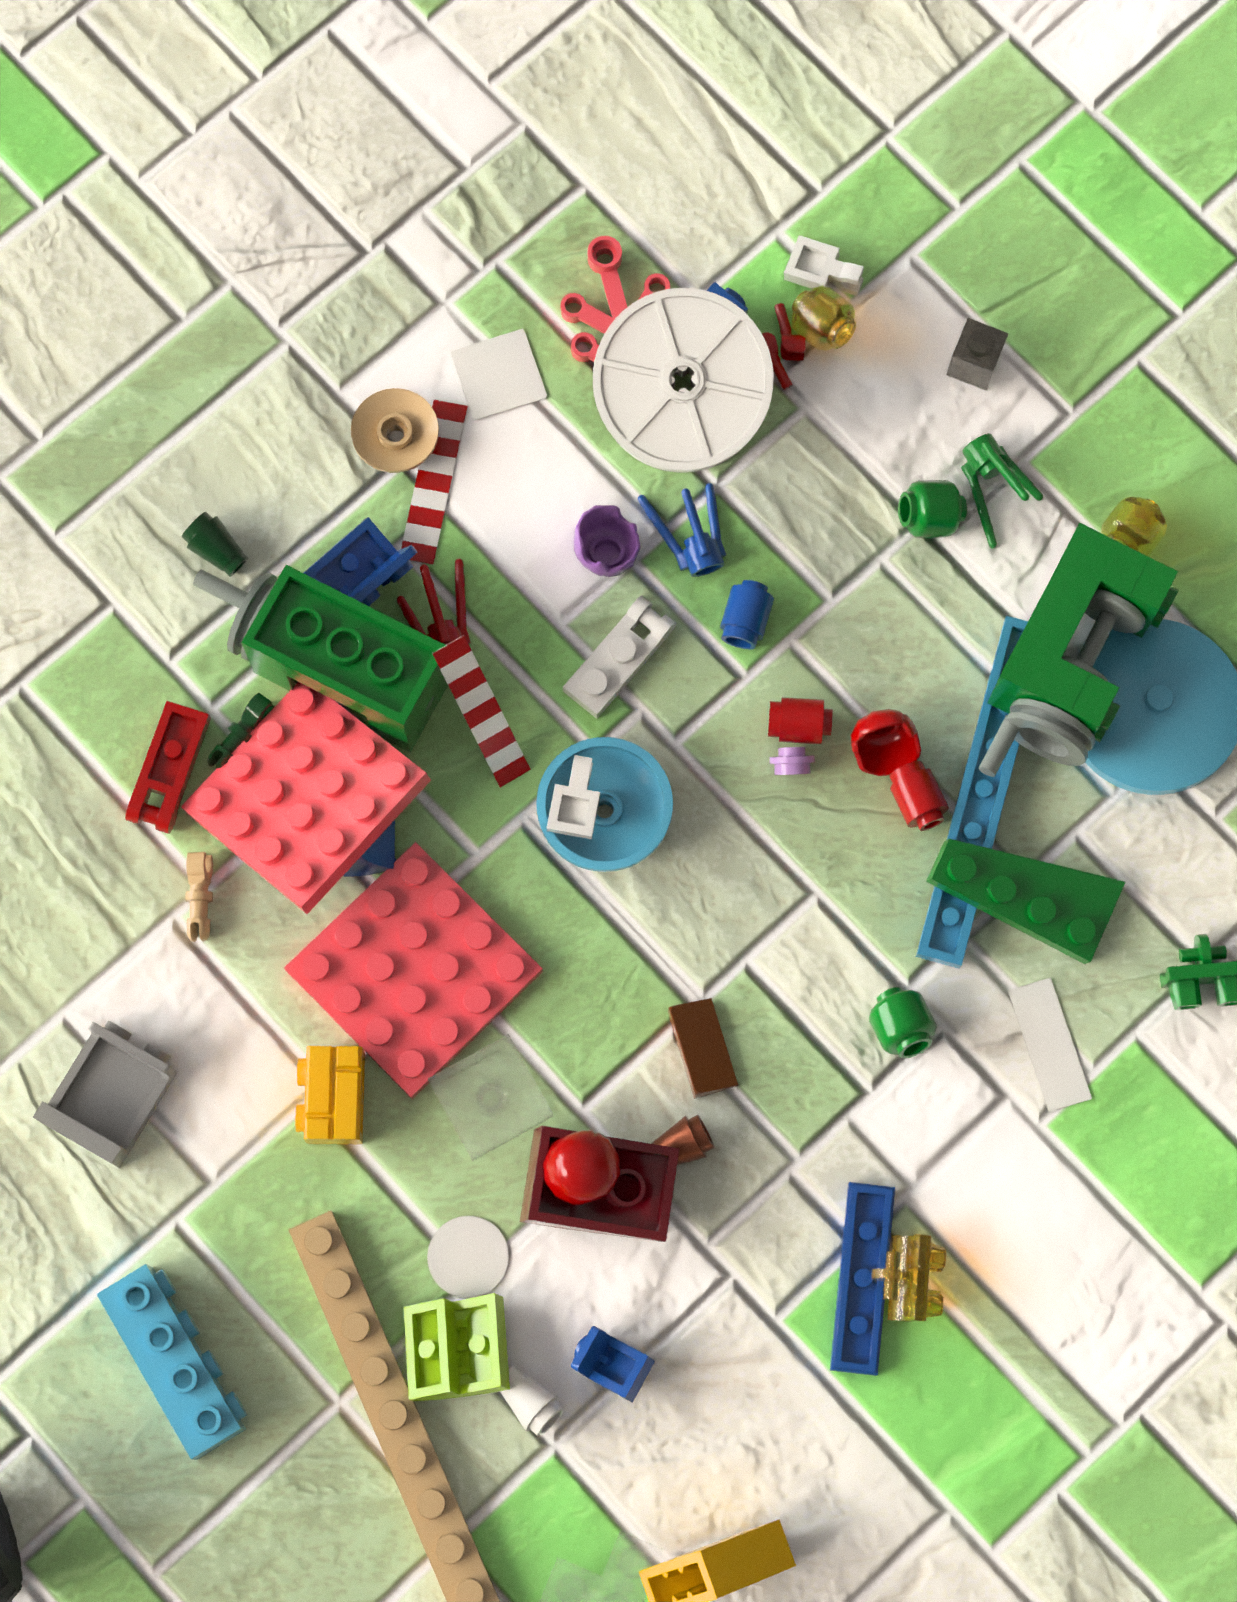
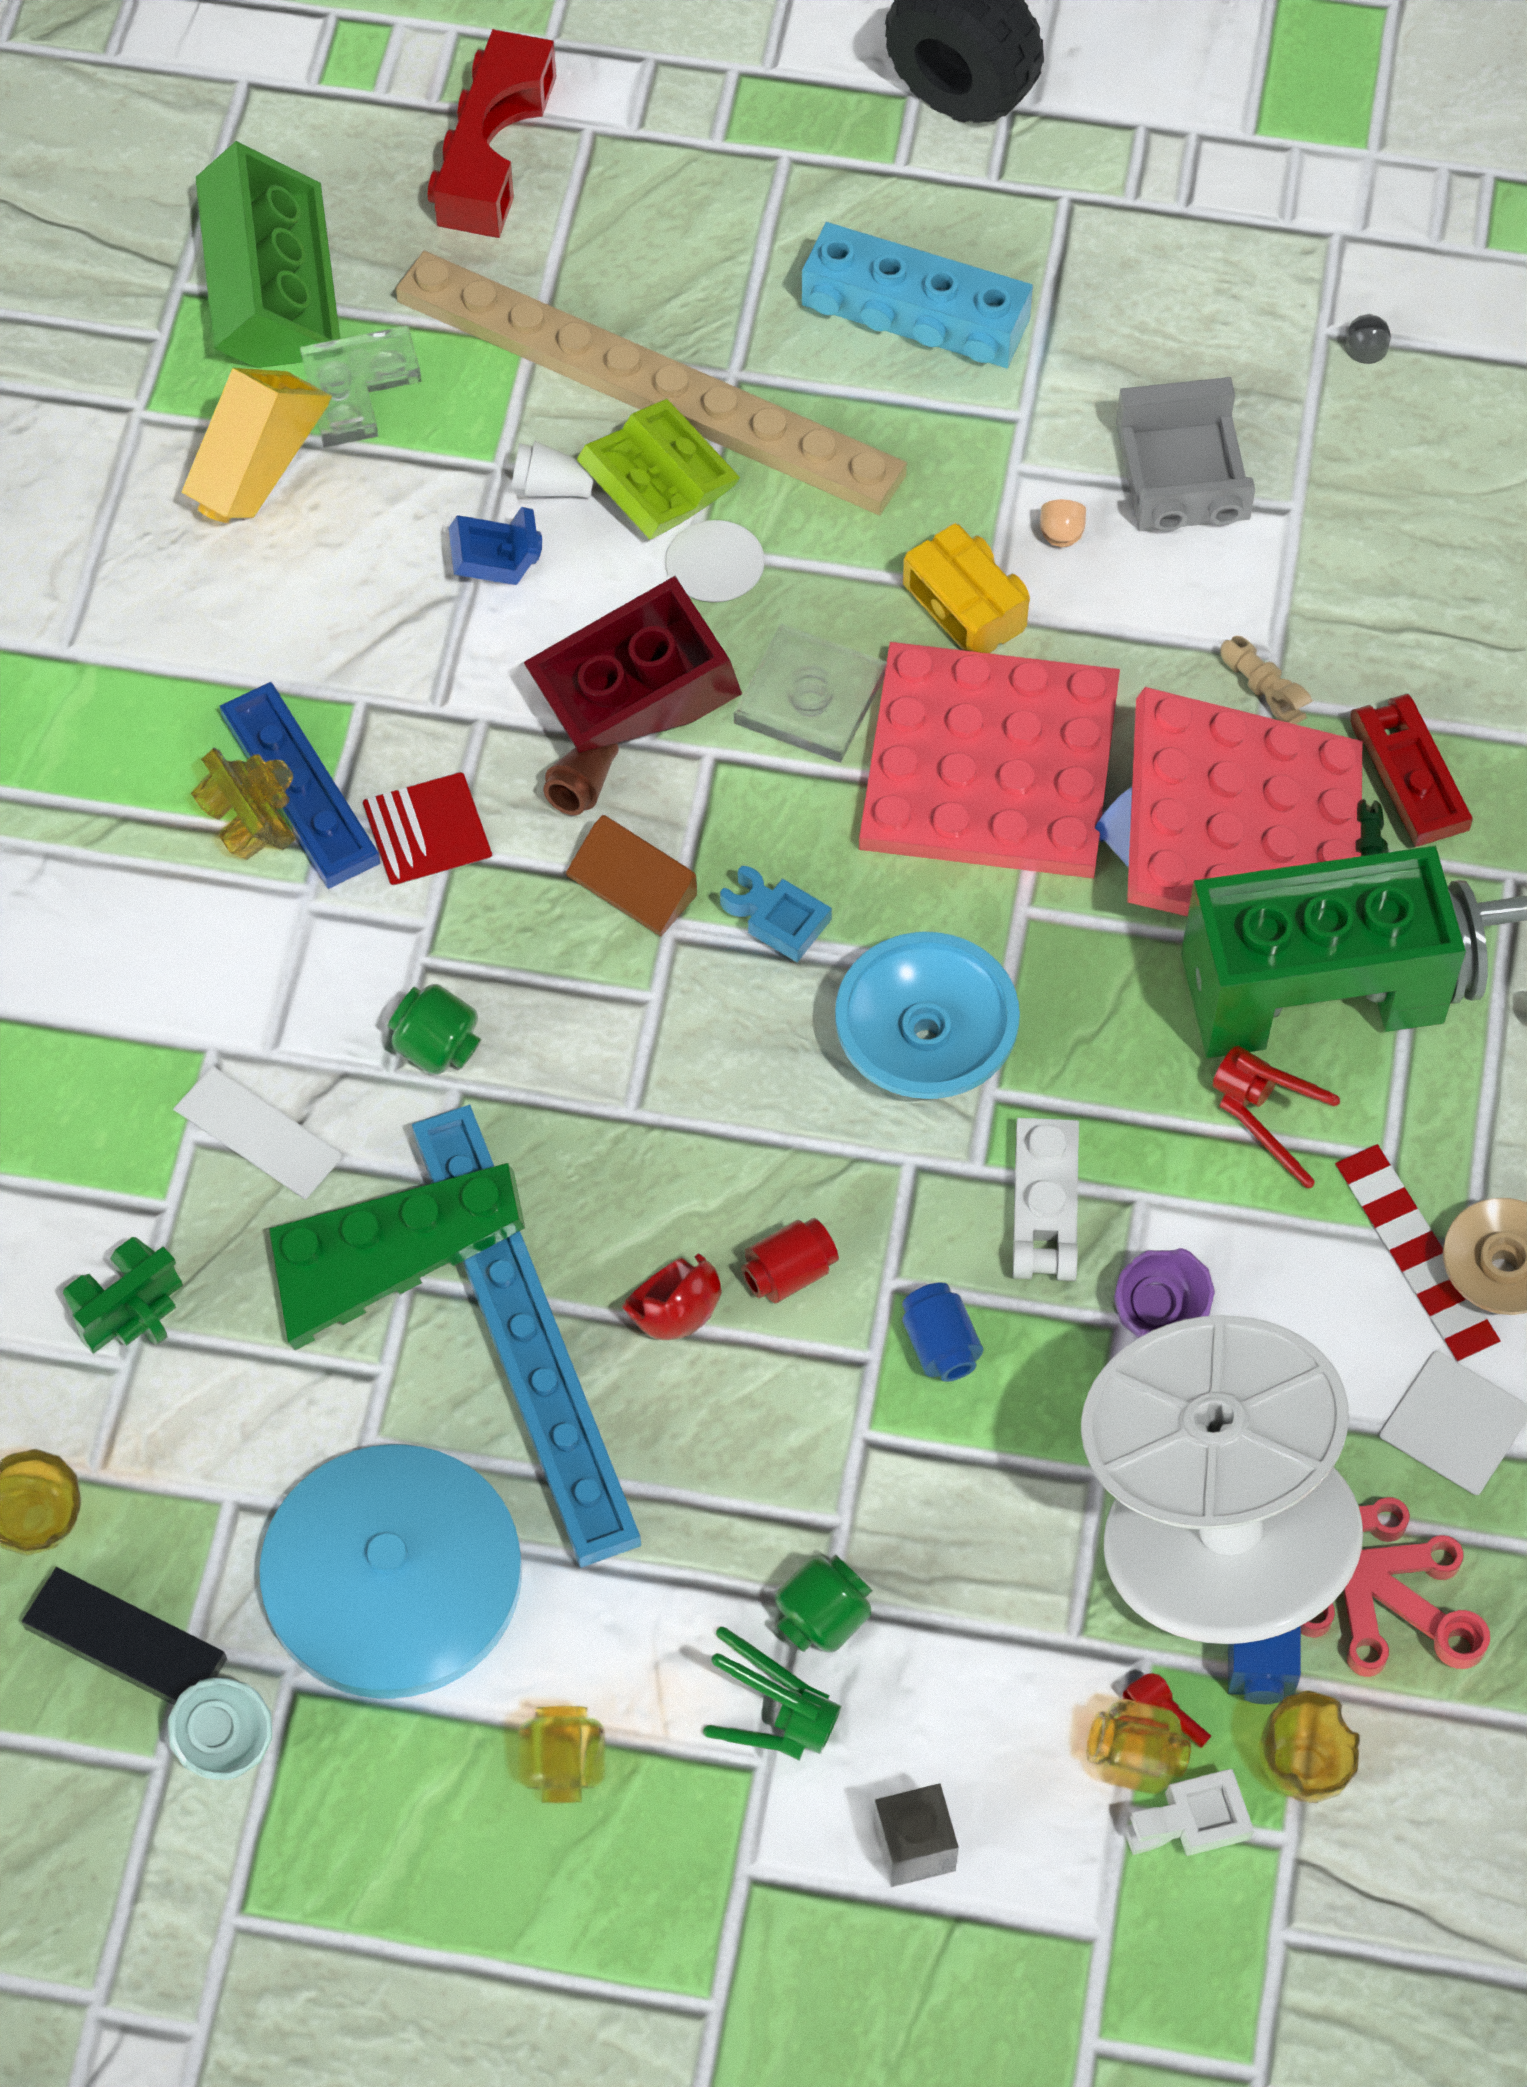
camera: 145 degrees right, 15 degrees down
blue bracket [303,517,417,606] -> none
sticker [432,635,531,787] -> none
red hair [543,1130,620,1205] -> none
white plate [547,755,600,839] -> none
blue plant [638,483,726,577] -> none
red hand [762,332,793,390] -> none
lavender plate [770,747,815,775] -> none
red brick [889,761,949,831] -> none
green piece [979,522,1179,777] -> none
none -> red sticker [363,772,492,886]
none -> dark azure plate [720,866,832,963]
none -> light nougat hinge [1040,499,1086,548]
none -> clear yellow hair [1258,1690,1360,1803]

